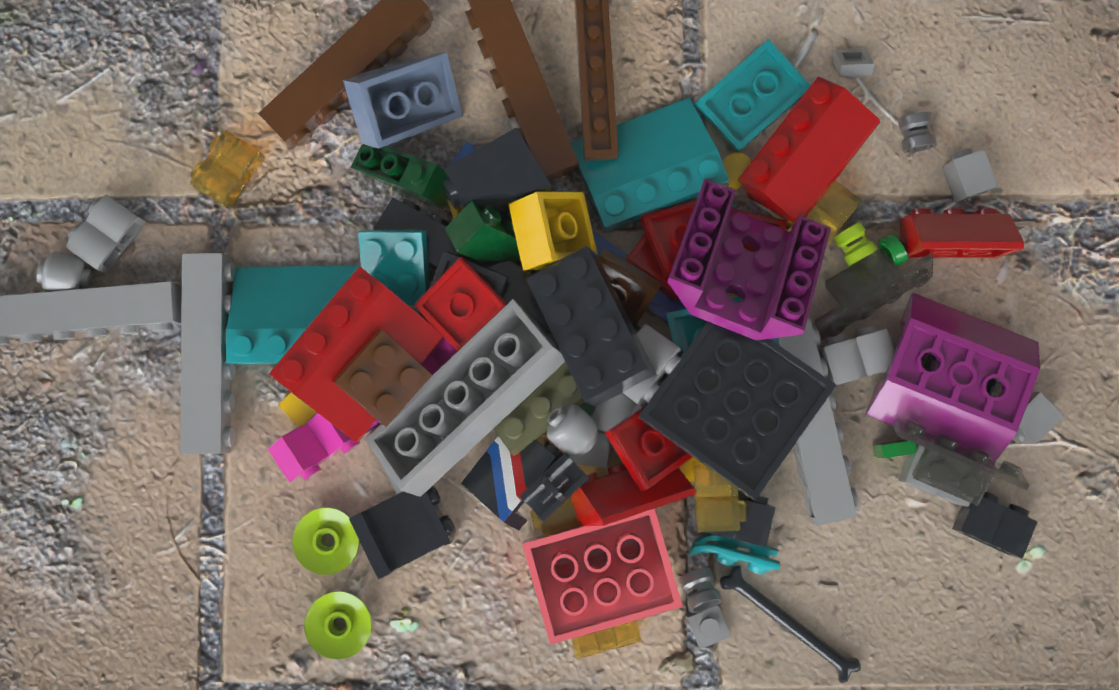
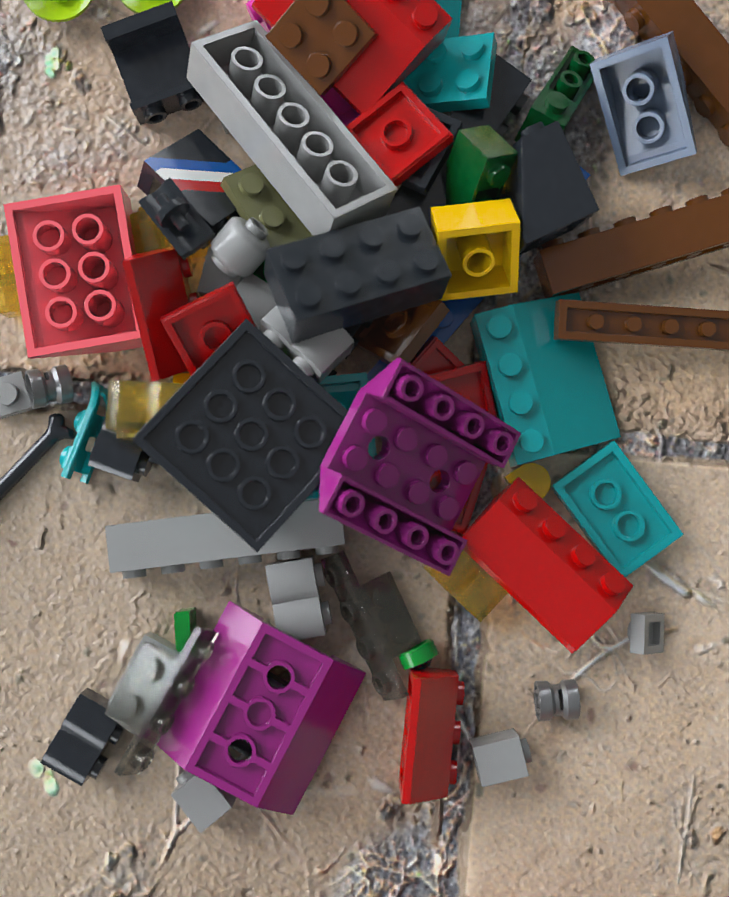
camera: 90 degrees right, 0 degrees up
lime wheel [832,221,878,266] -> none

